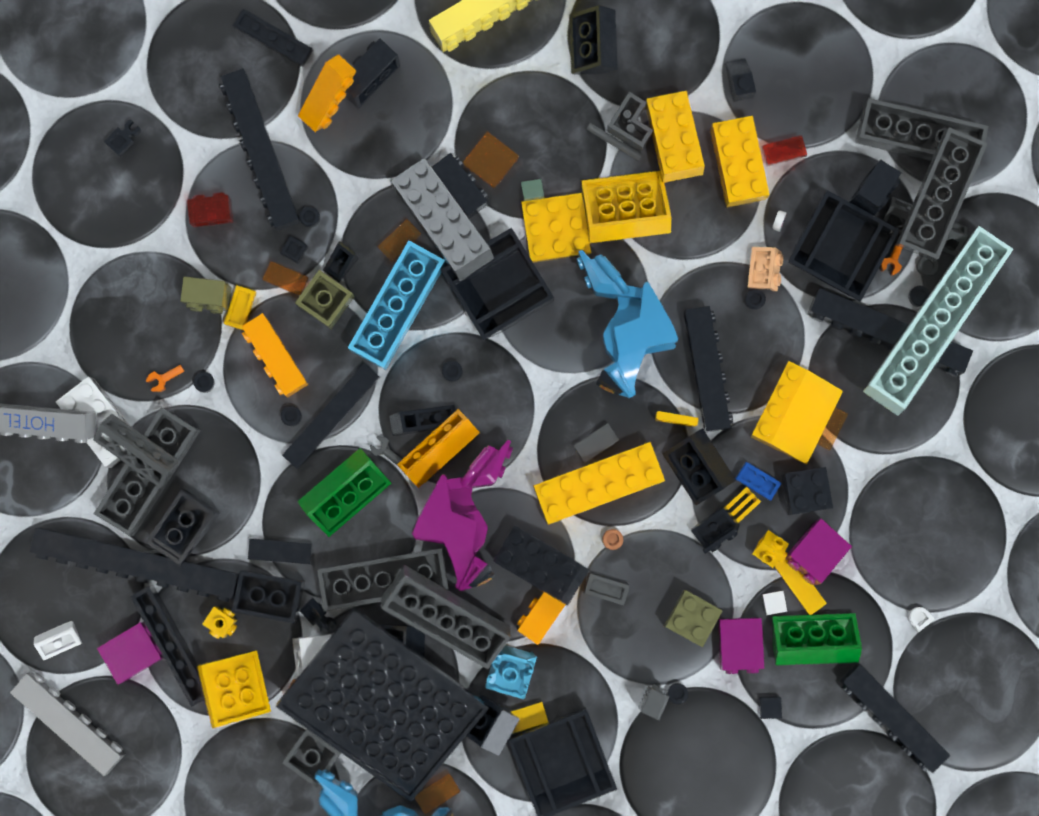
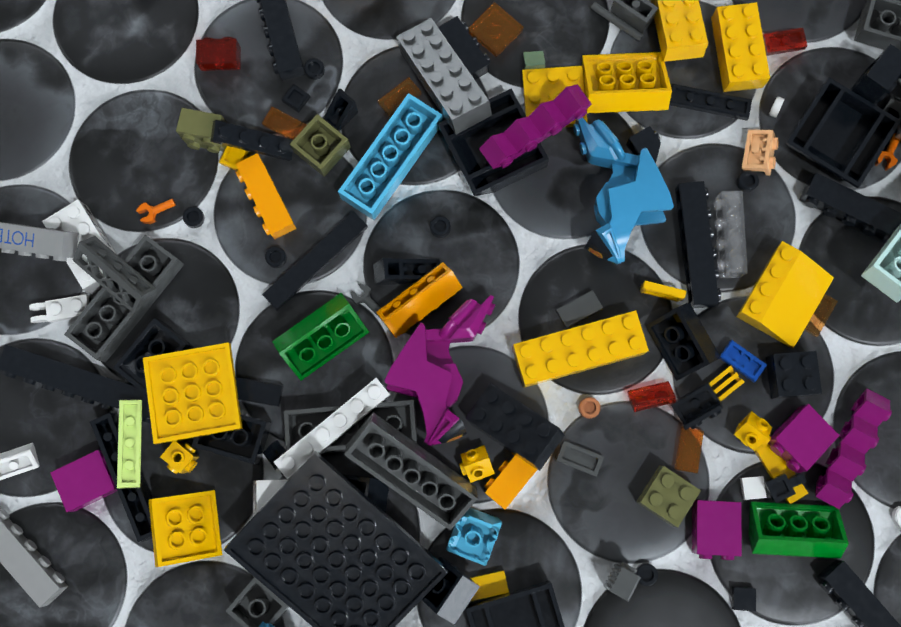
camera: 10 degrees right, 5 degrees down
none -> white hinge [29,294,90,323]
none -> yellowish green tile [117,400,142,489]
none -> yellow plate [143,342,243,444]
none -> black plate [210,120,293,161]
none -> white plate [274,378,390,479]
none -> yellow brick [459,445,495,483]
none -> magenta brick [479,84,592,169]
none -> black slope [626,126,661,163]
none -> clear red plate [627,381,676,412]
none -> black tile [669,84,752,121]
none -> clear orange tile [675,427,704,474]
none -> clear brick [714,191,748,278]
none -> black plate [764,473,807,503]
none -> magenta brick [815,388,892,509]

